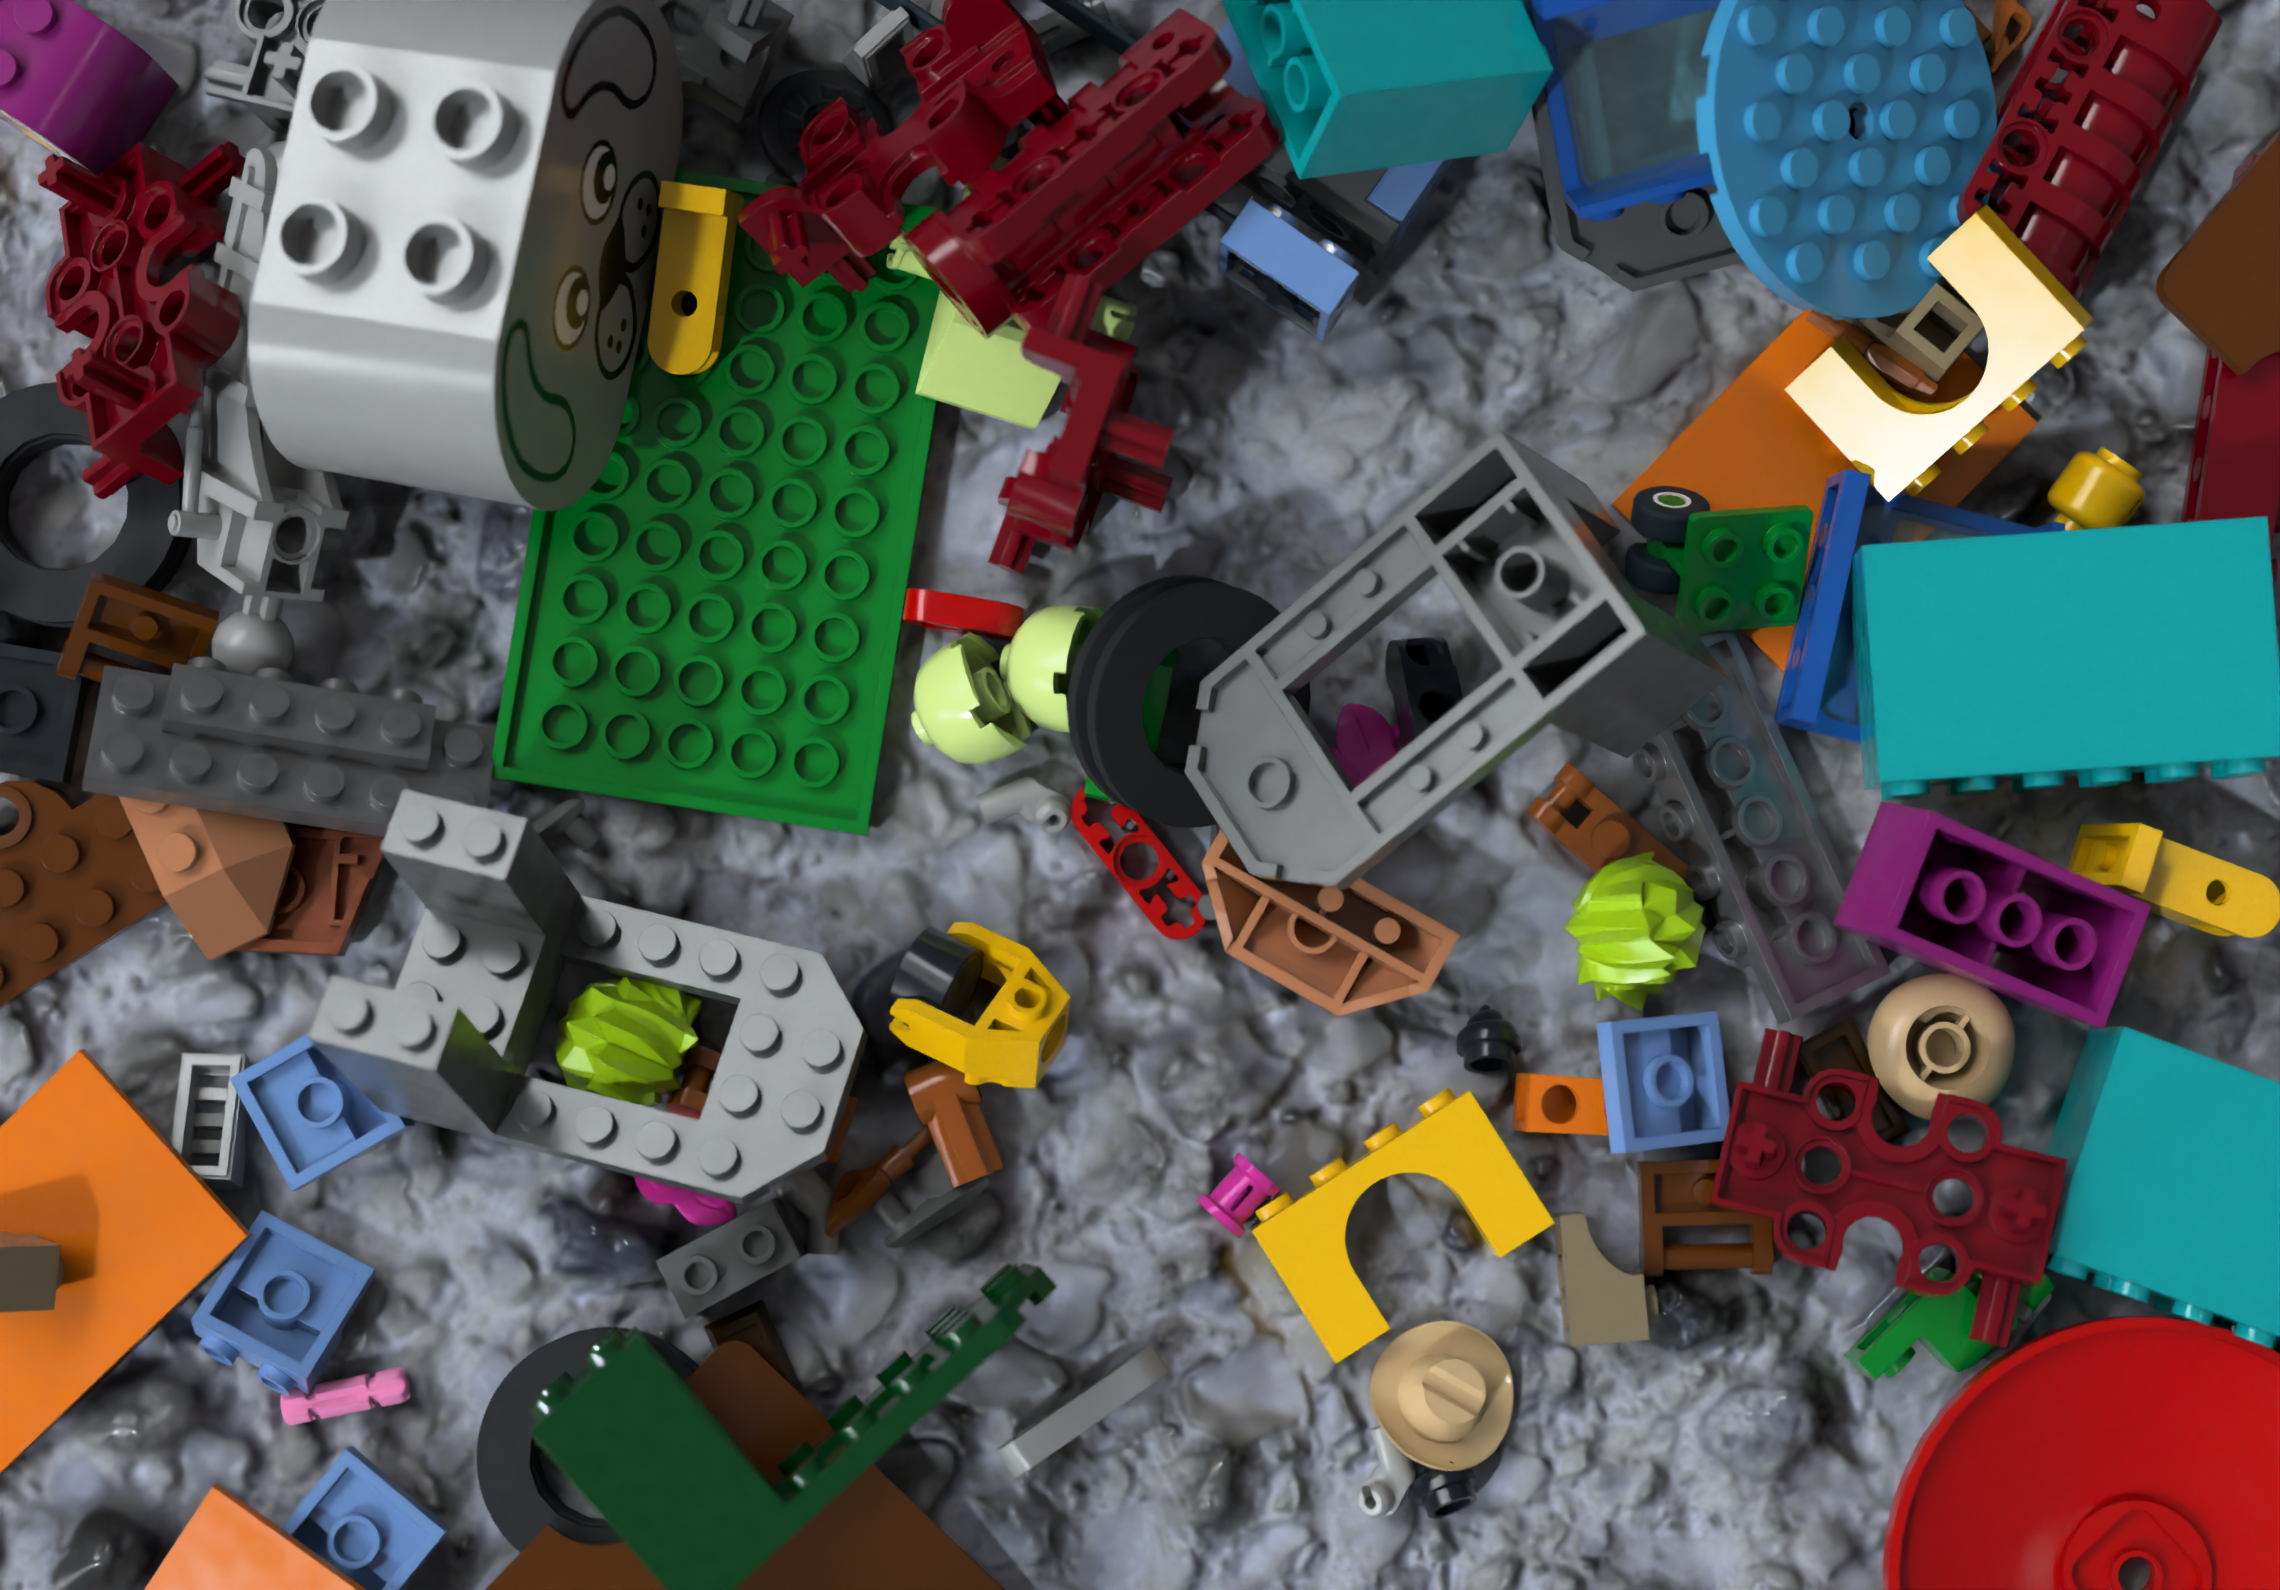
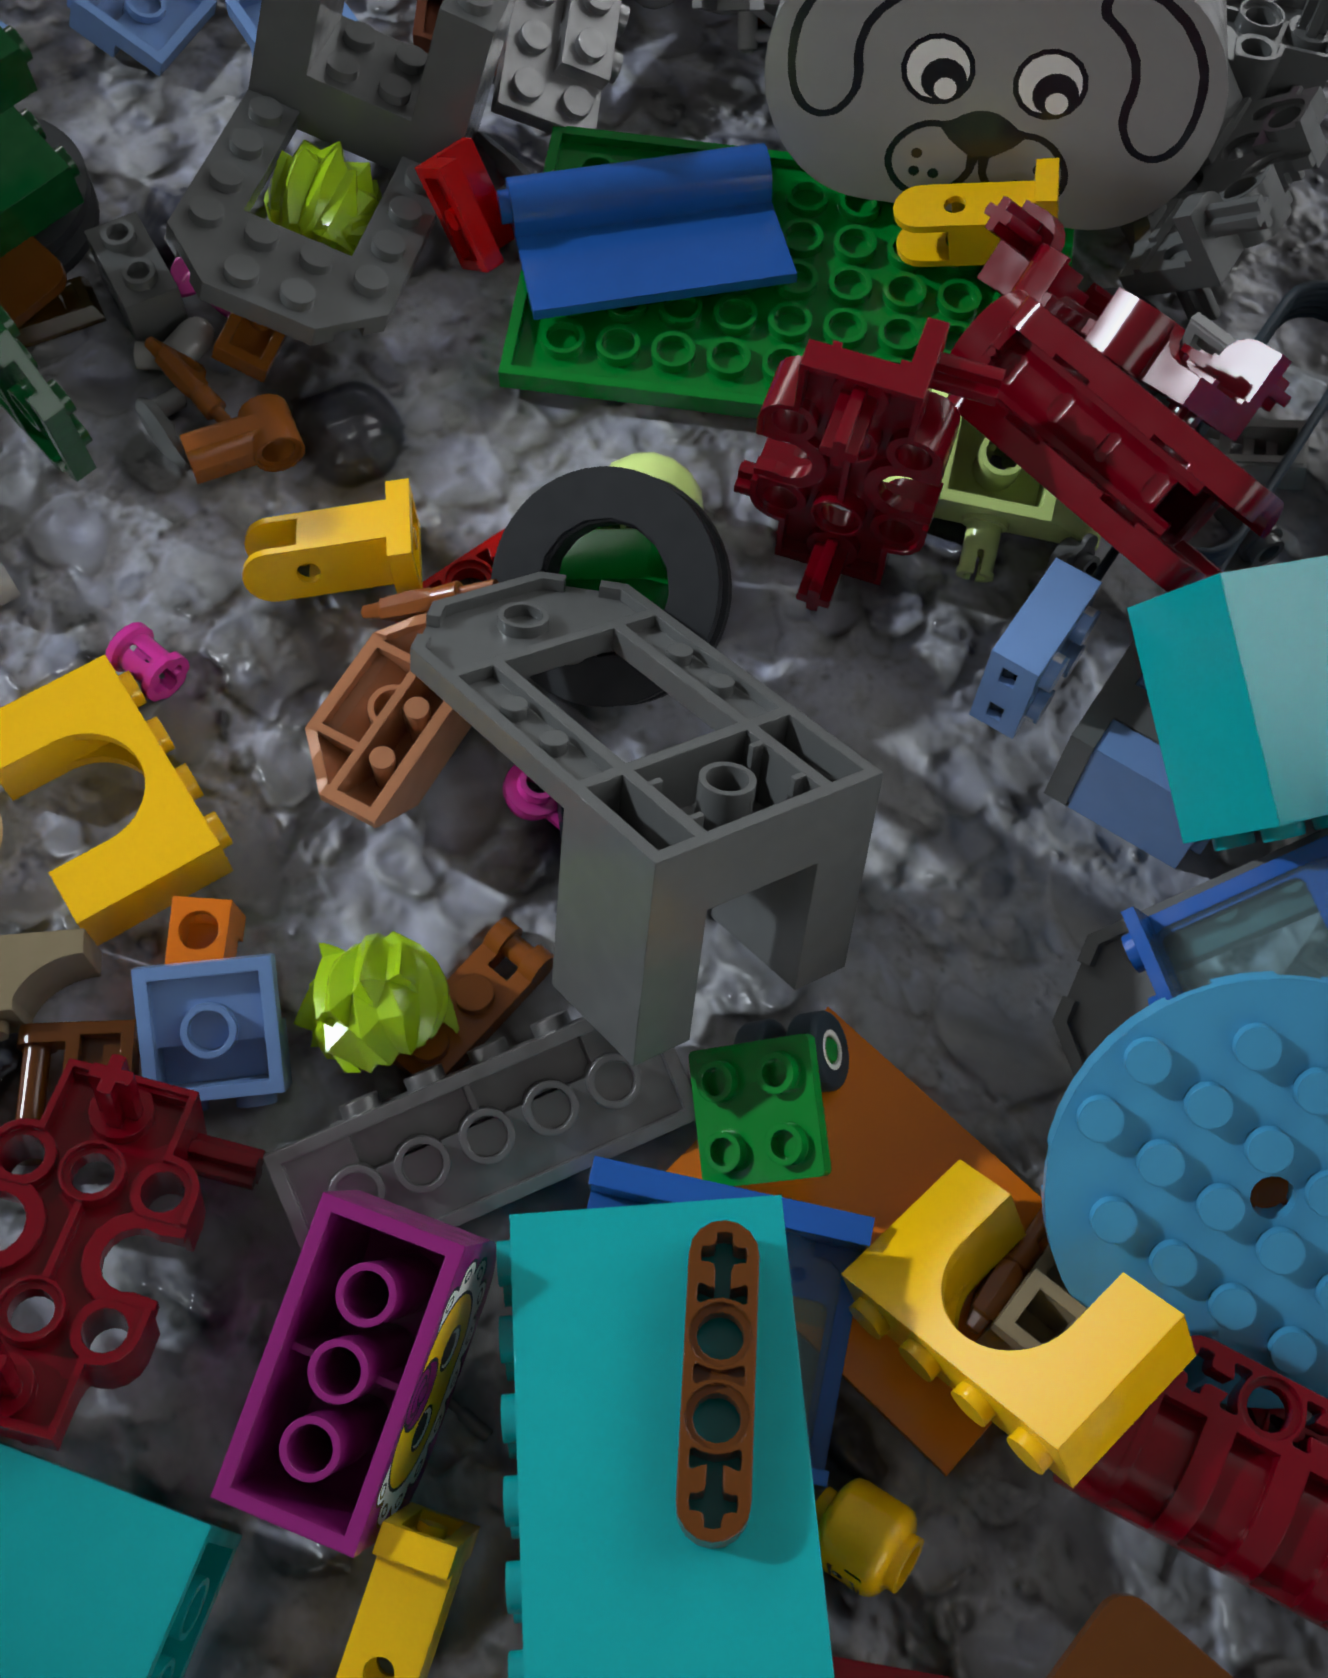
camera: 85 degrees right, 20 degrees down
bright pink axle [280,1367,410,1425] -> none
yellow piece [889,922,1071,1088] -> none
red beam [902,588,1025,642] -> none
yellowish green cylinder [911,632,1031,765] -> none
light grey arm [976,777,1071,834] -> none
black plate [1456,1005,1521,1074] -> none
dark brown tile [1799,1017,1911,1143] -> none
tan hat [1867,973,2016,1121] -> none
none -> yellow piece [242,478,423,602]
none -> dark orange hand [361,579,499,622]
none -> red panel [415,137,514,273]
none -> blue door [496,143,797,320]
none -> reddish brown beam [676,1220,760,1549]

